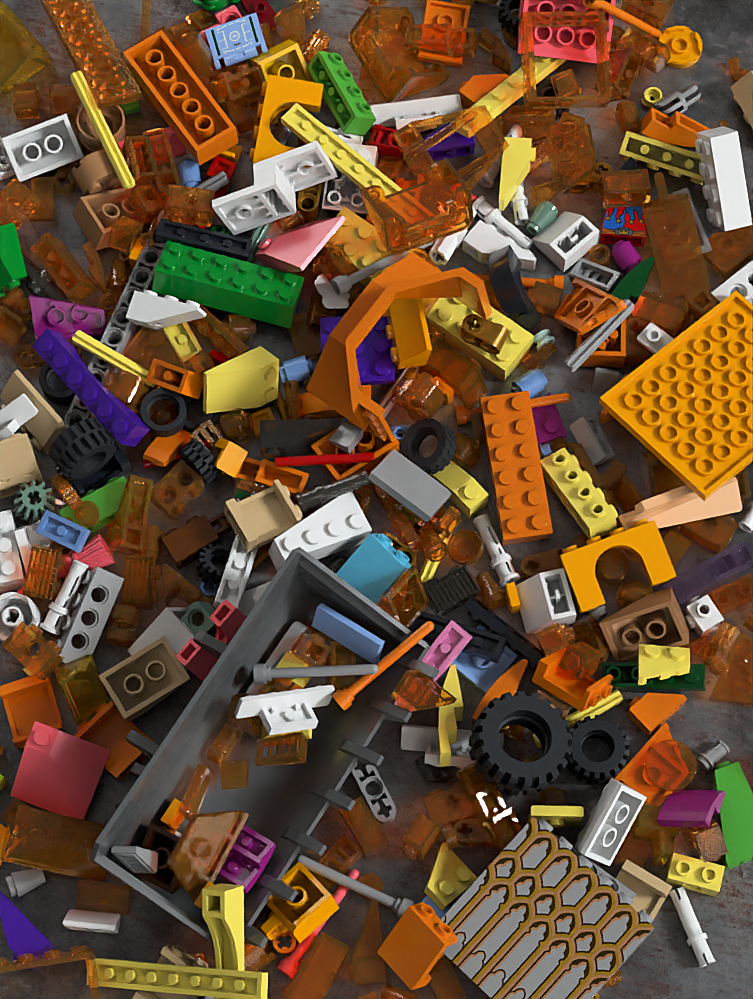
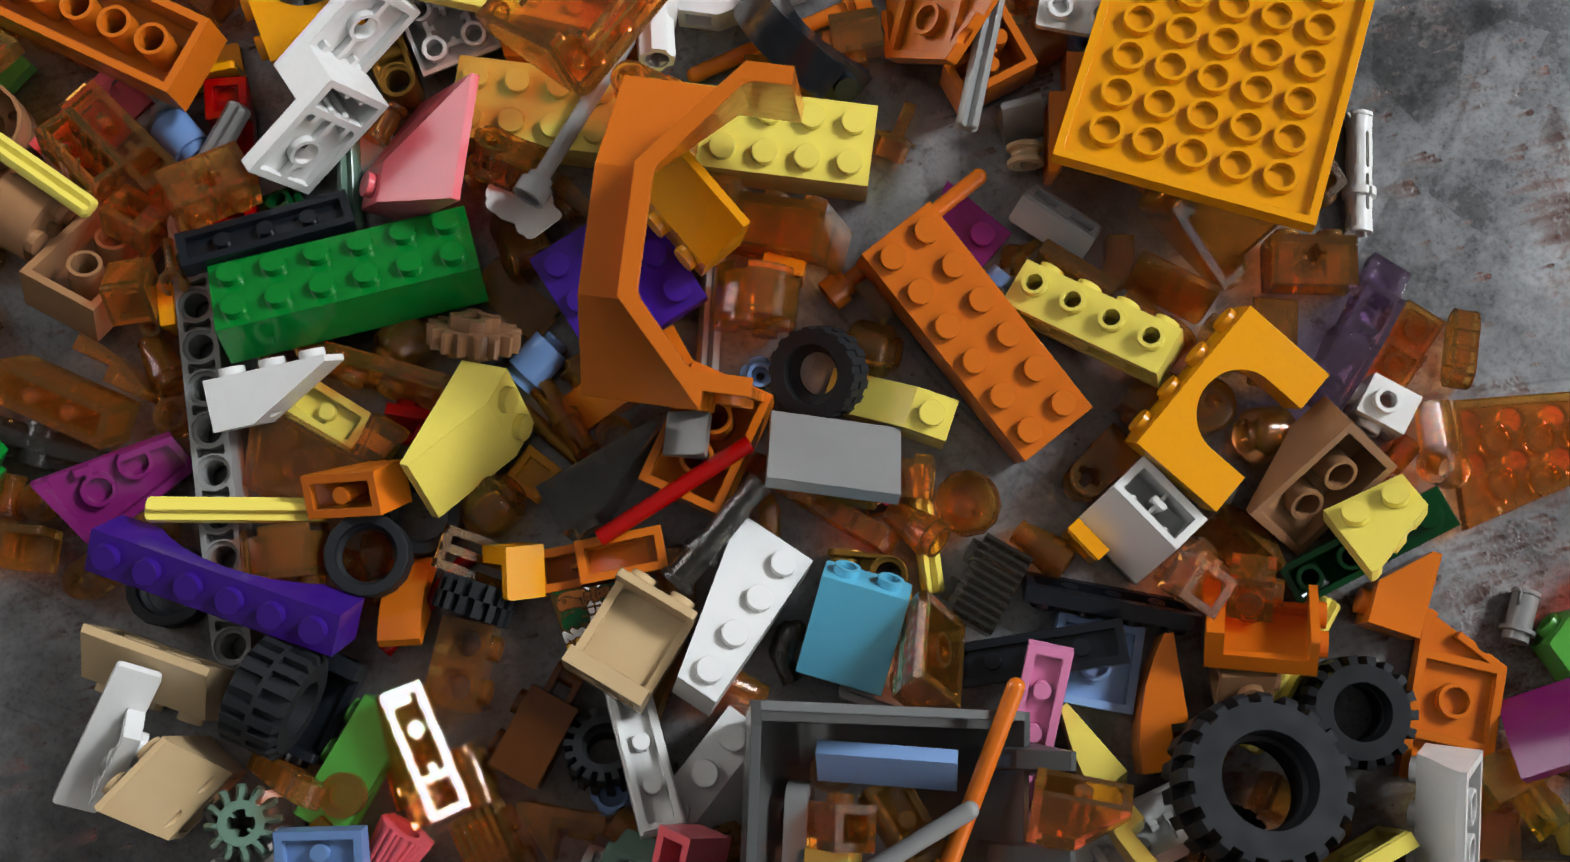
camera: 30 degrees left, 10 degrees up
pearl gold piece [461,314,509,355] -> none
white pin [473,514,521,587] -> none
medium blue brick [511,368,548,398] -> none
light aqua bush [533,329,556,351] -> none
light nougat wedge [618,477,742,531] -> none
clear orange tile [645,740,697,792] -> none
none -> medium nougat gear [425,309,522,364]
none -> tan bush [1006,139,1045,171]

